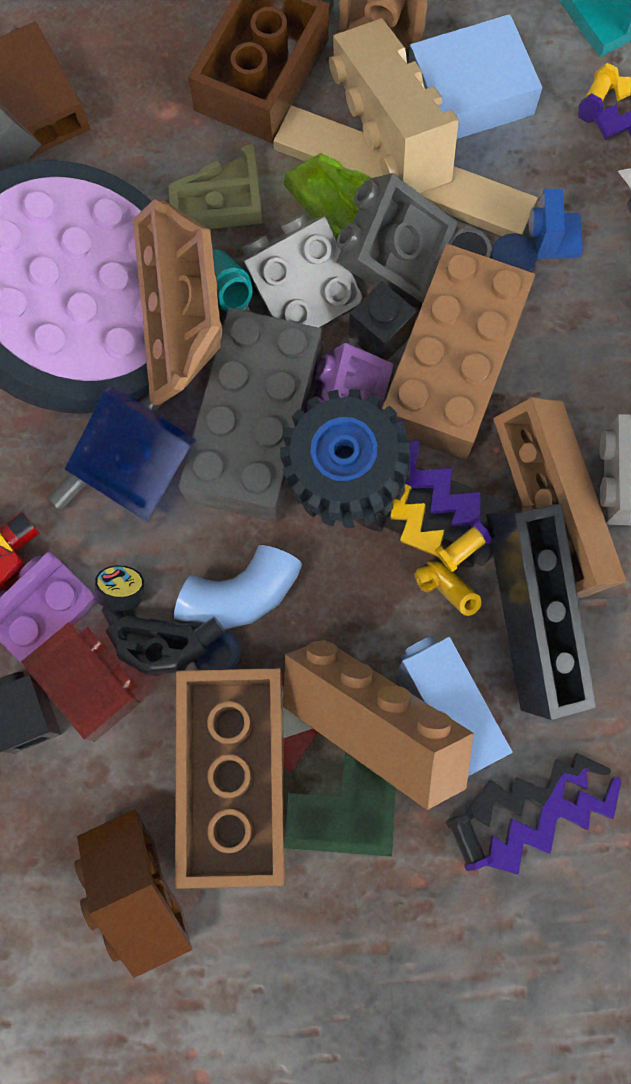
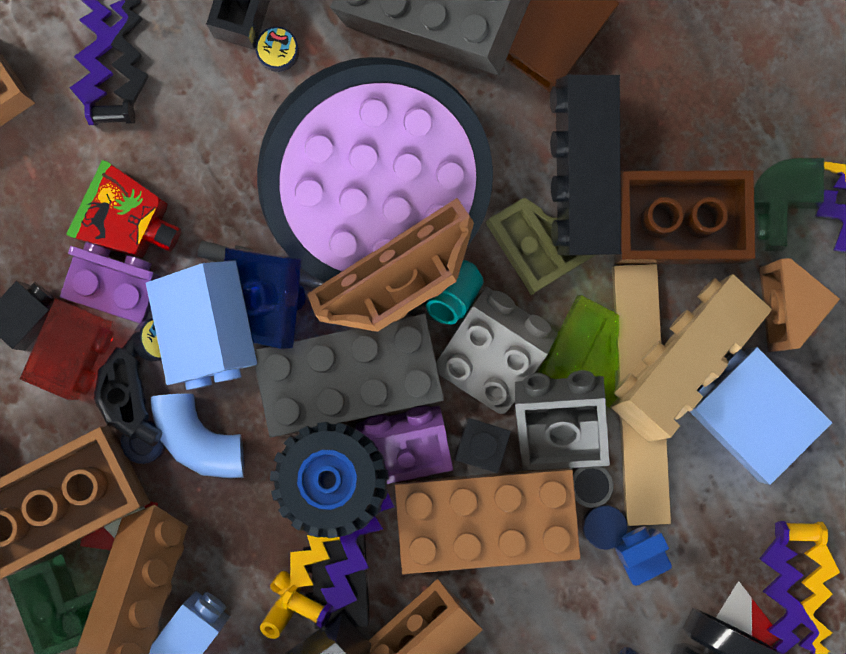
camera: 60 degrees right, 10 degrees up
none -> light blue brick [146,260,257,390]
none -> black brick [550,75,621,255]

